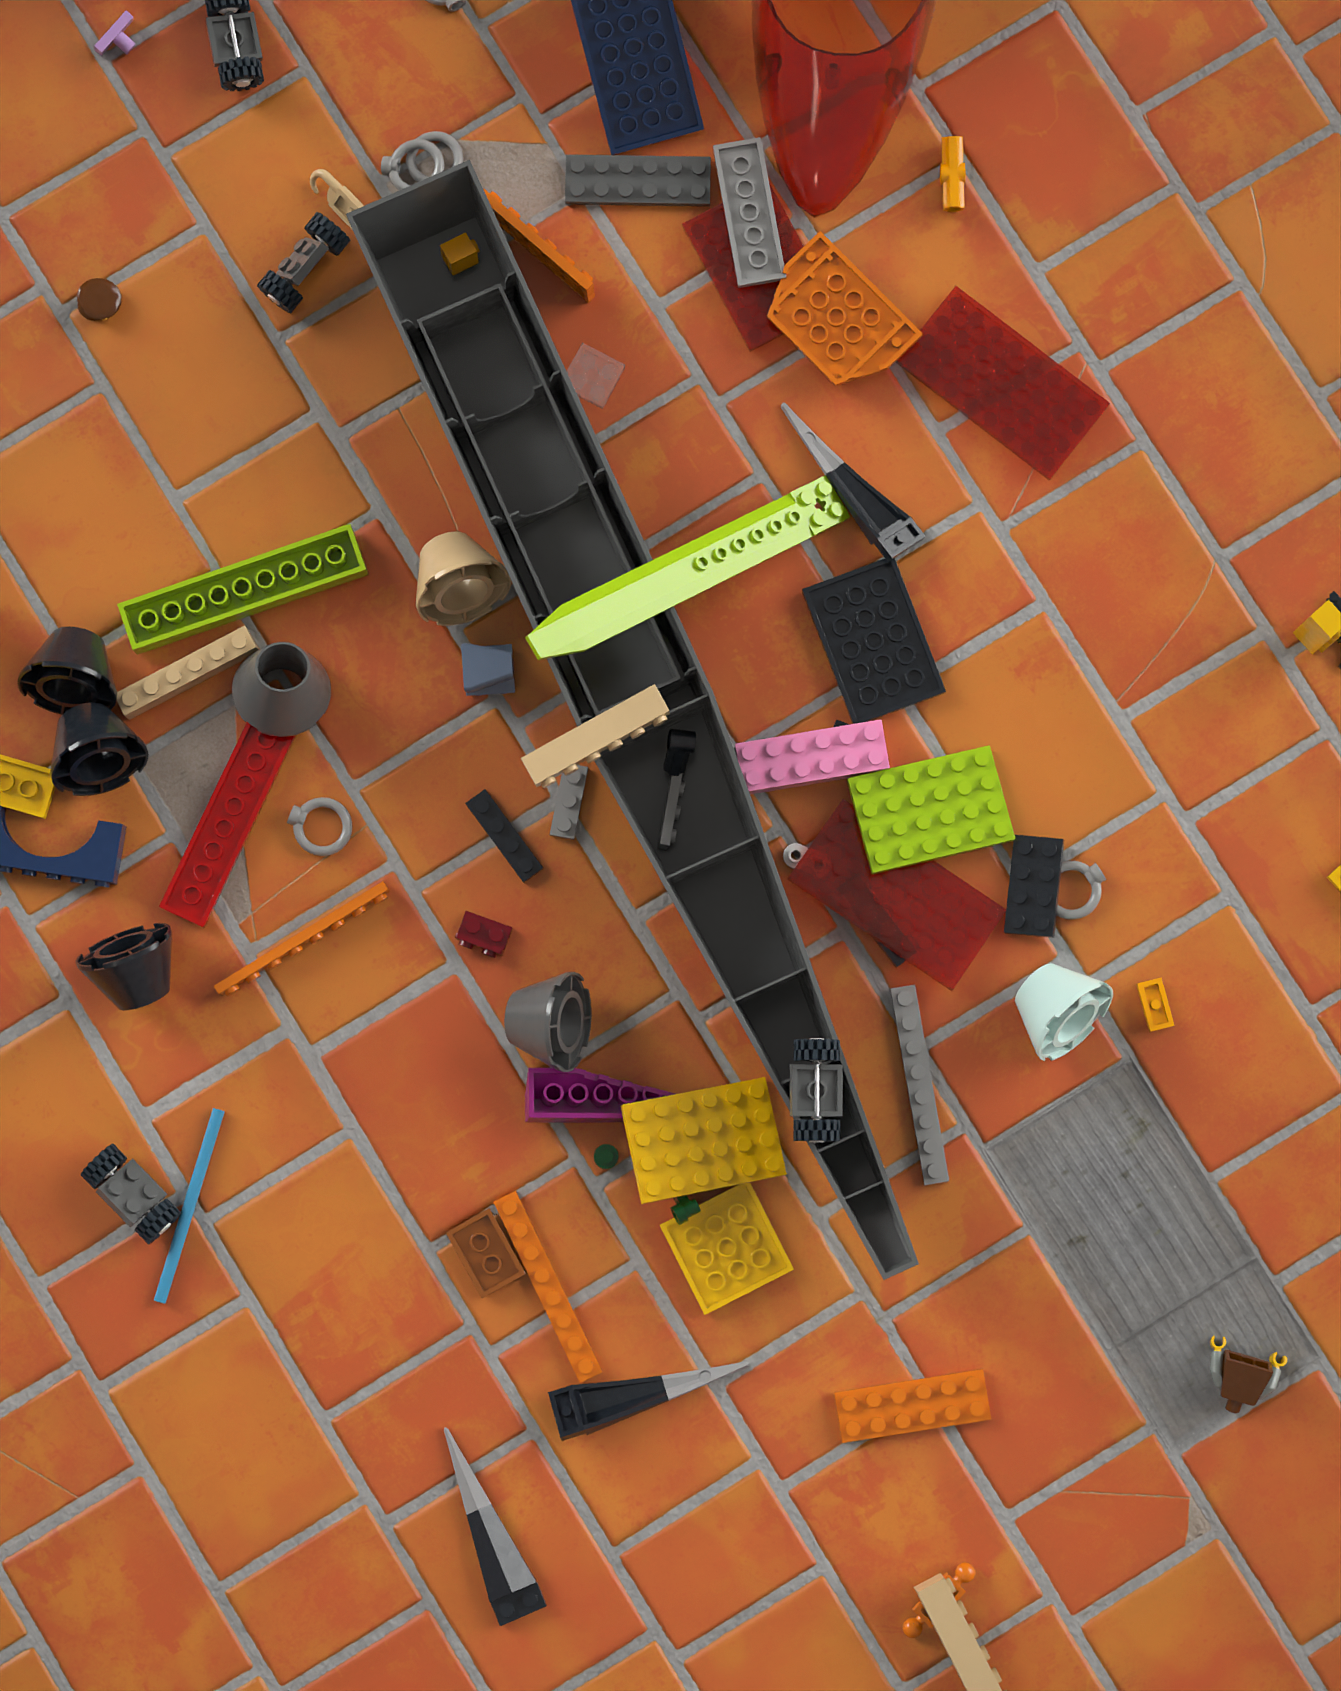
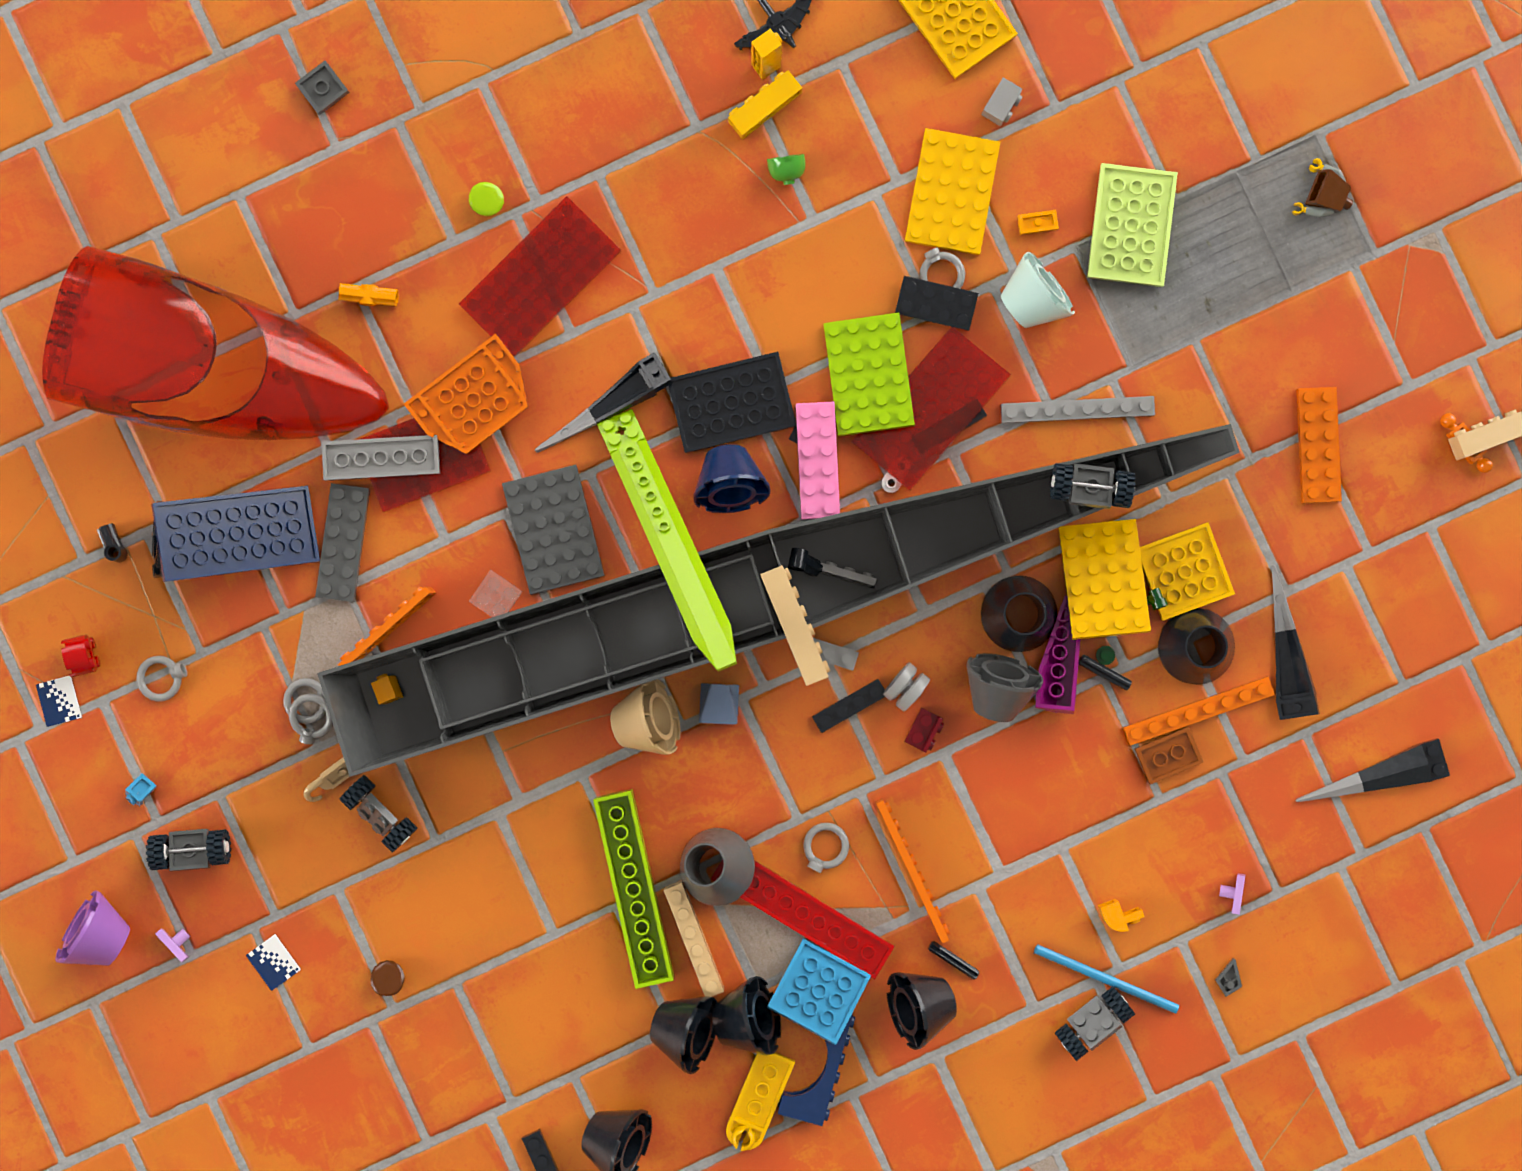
camera: 90 degrees left, 5 degrees up
none -> sticker [246,934,301,991]
none -> dark grey plate [295,61,350,115]
none -> lime piece [469,182,504,216]
none -> dark grey plate [502,465,605,595]
none -> dark blue cone [693,445,771,513]
none -> yellow brick [728,70,803,140]
none -> bright green cylinder [767,154,806,185]
none -> dark azure plate [767,938,871,1045]
none -> light grey wheel [883,662,930,712]
none -> yellow plate [905,128,1000,255]
none -> black axle [928,941,979,980]
none -> light grey brick [981,77,1023,127]
none -> black cone [981,576,1058,652]
none -> black axle [1078,655,1132,690]
none -> yellowish green plate [1087,163,1178,287]
none -> light orange brick [1097,899,1145,932]
none -> black cone [1158,608,1235,685]
none -> dark grey piece [1215,958,1242,997]
none -> lavender tile [1219,873,1245,915]

